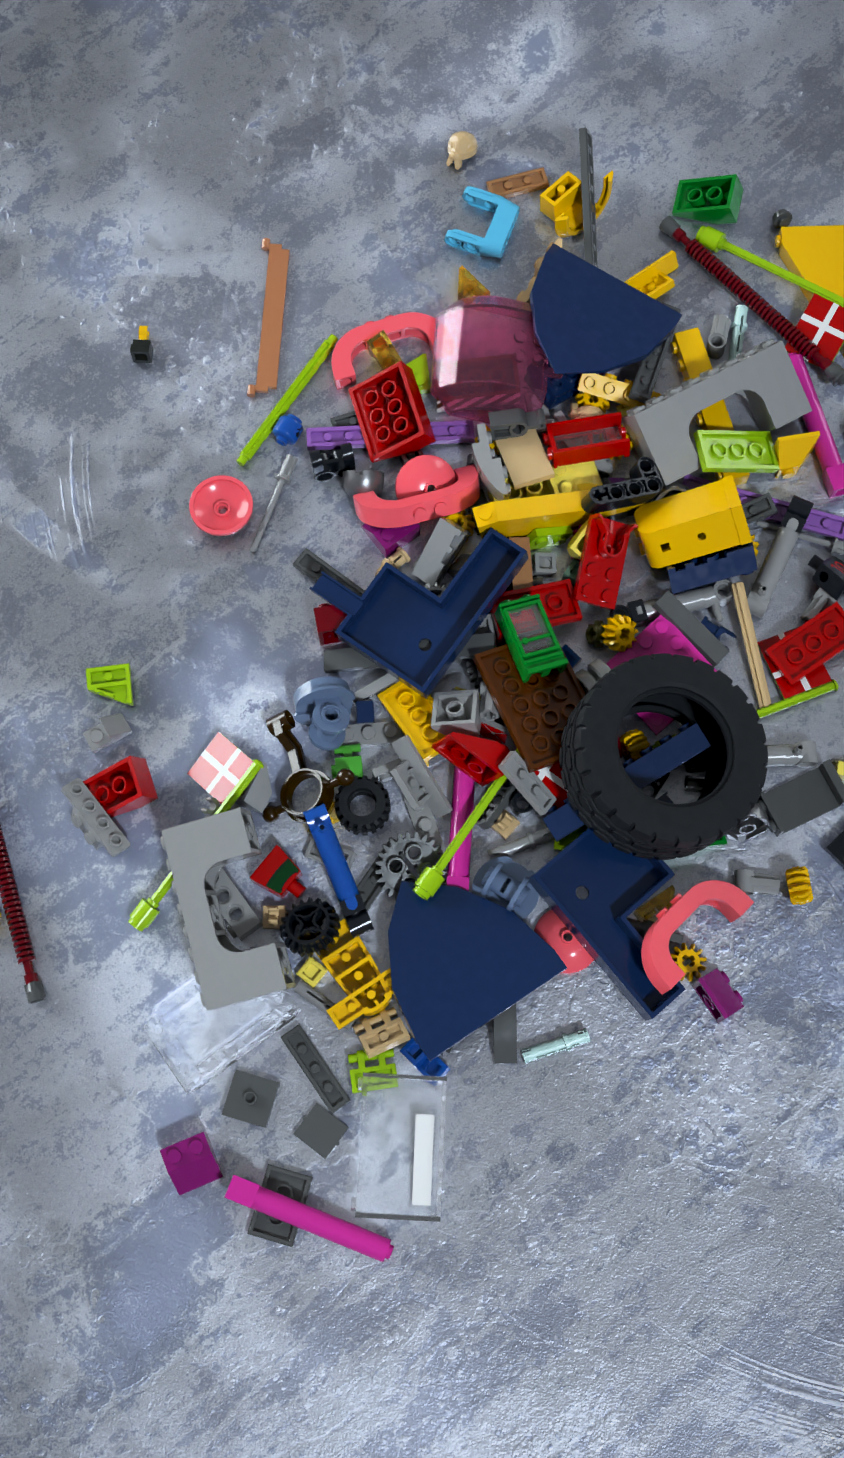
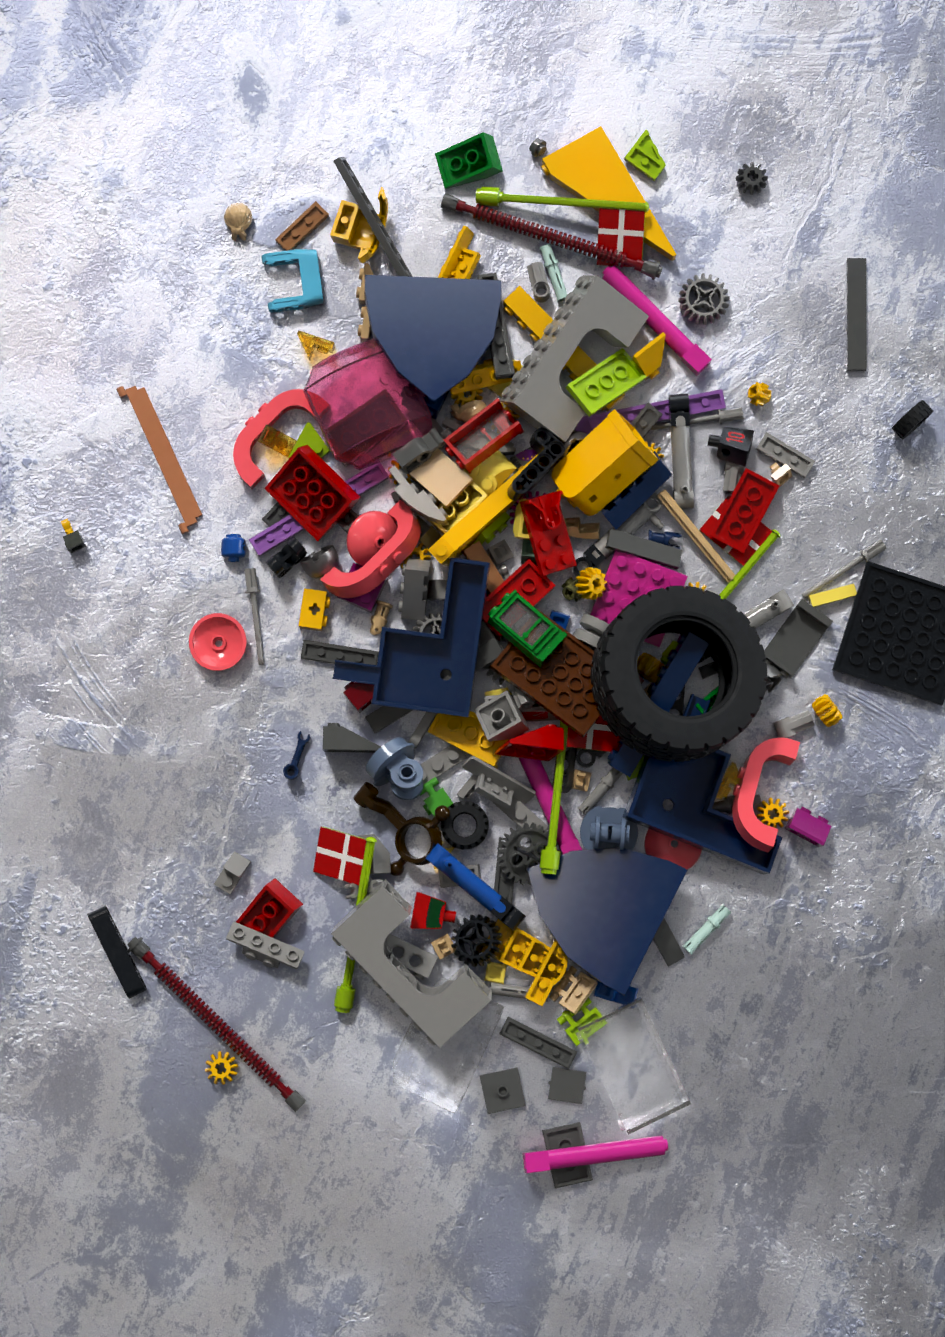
camera: 30 degrees left, 10 degrees up
lime wing [86,663,134,706] -> none
magenta slope [160,1132,224,1195] -> none
lime piece [236,334,338,467] -> none
dark blue slope [356,700,375,724] -> none
white sticker [412,1114,434,1206] -> none
light grey plate [498,750,557,816] -> none
none -> dark blue brick [283,731,310,780]
none -> yellow brick [298,588,331,631]
none -> dark grey slope [323,723,381,753]
none -> tan slope [564,517,601,539]

